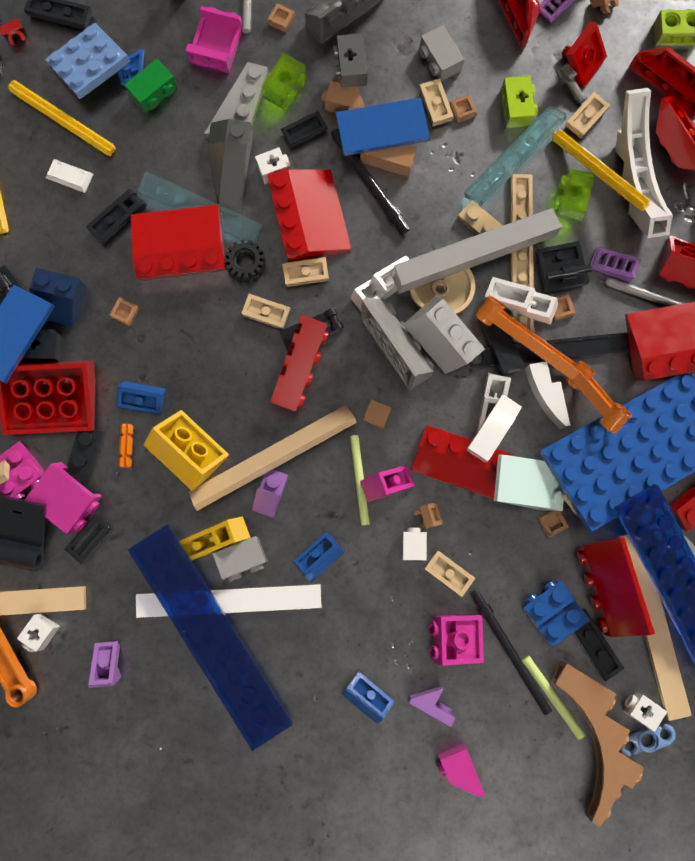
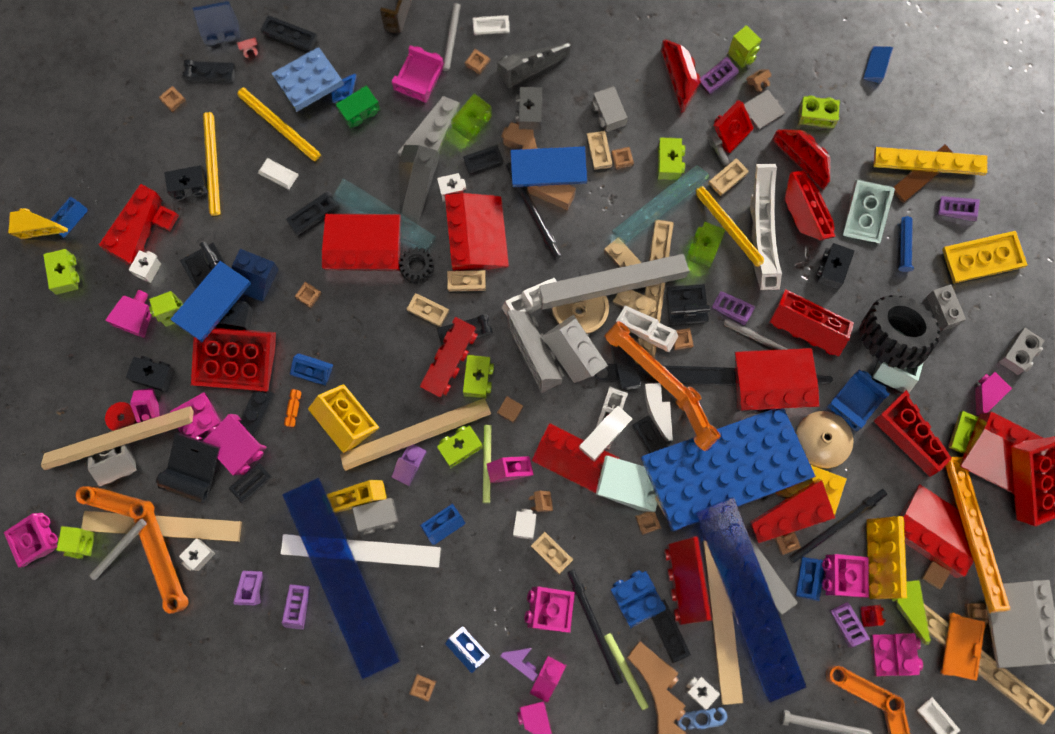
camera: 10 degrees right, 5 degrees down
none -> medium lavender slope [282,585,310,629]
none -> medium nougat tile [409,674,436,701]
none -> lime brick [437,425,483,469]
none -> lime brick [463,355,494,399]
none -> dark pink slope [530,656,566,703]
none -> tan plate [613,290,656,316]
none -> black tile [632,415,668,454]
none -> light grey piece [744,90,785,130]

